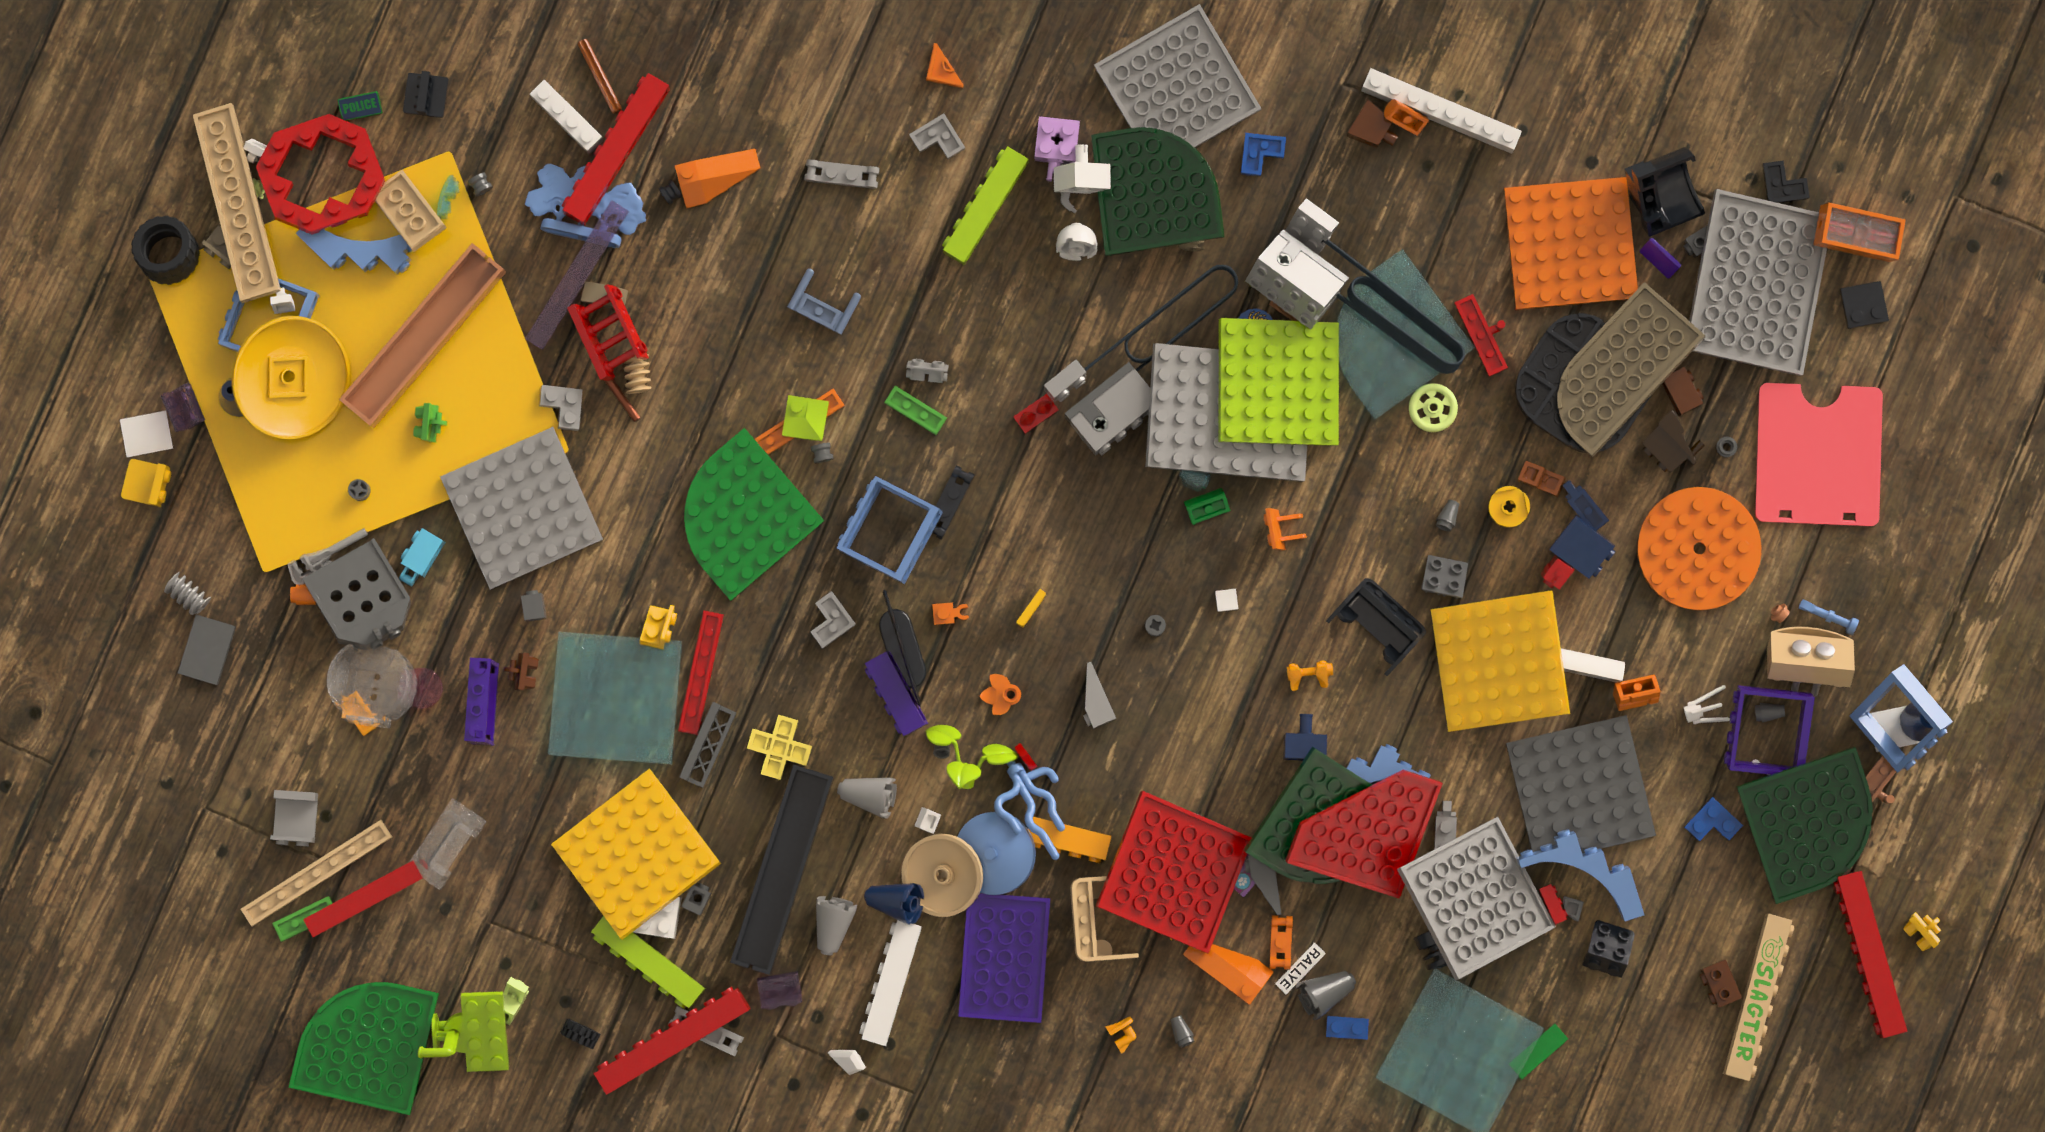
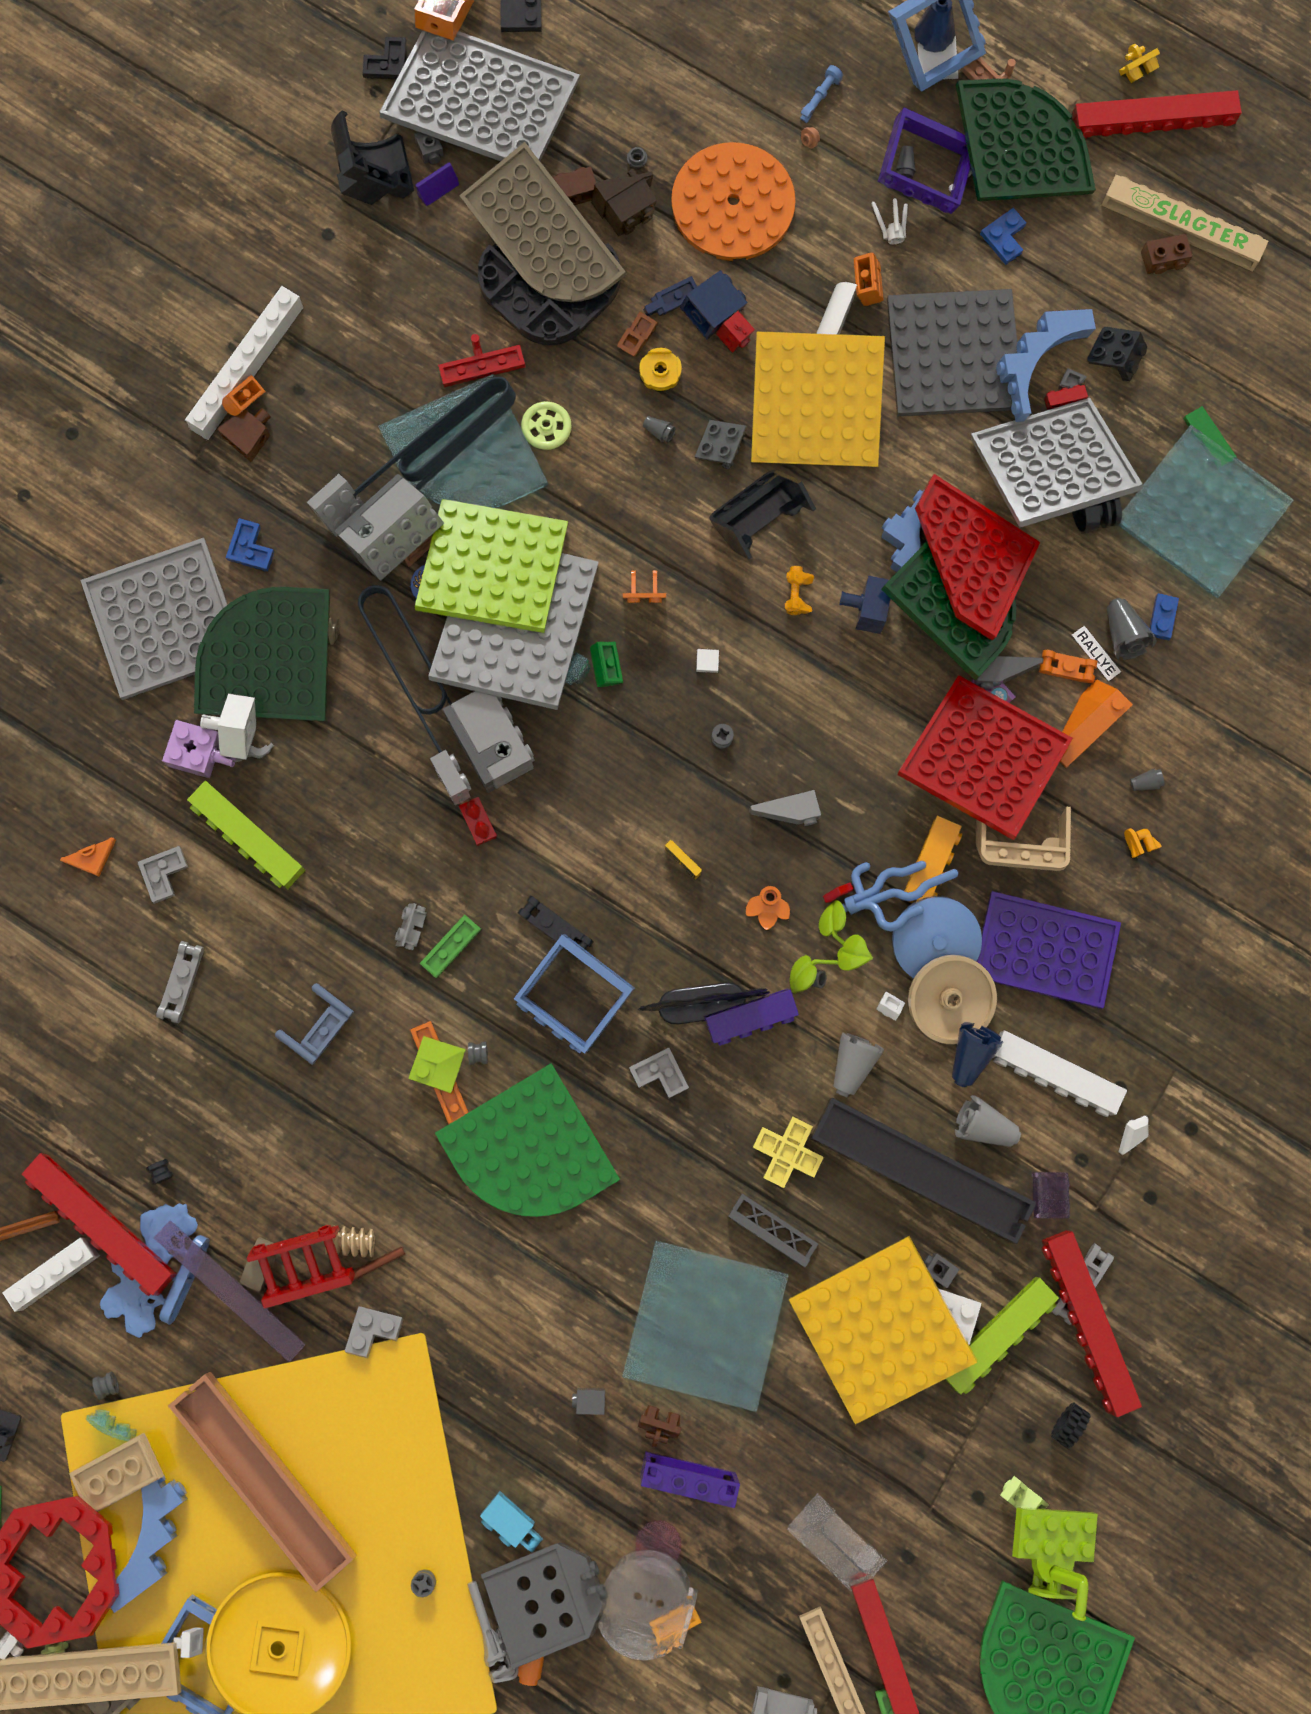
camera: 90 degrees left, 5 degrees down
bright green hips [413,403,447,442] -> none
light grey plate [440,427,603,589] -> none
yellow bracket [639,605,677,650] -> none
orange wedge [675,149,760,208] -> none
red tile [678,610,724,735] -> none
orange plate [932,602,969,625] -> none
white cylinder [1056,223,1097,261] -> none
light grey hinge [1434,801,1457,850] -> none
orange plate [1504,177,1638,310] -> none
coral door [1755,383,1883,526] -> none
tan piece [1767,627,1855,696] -> none

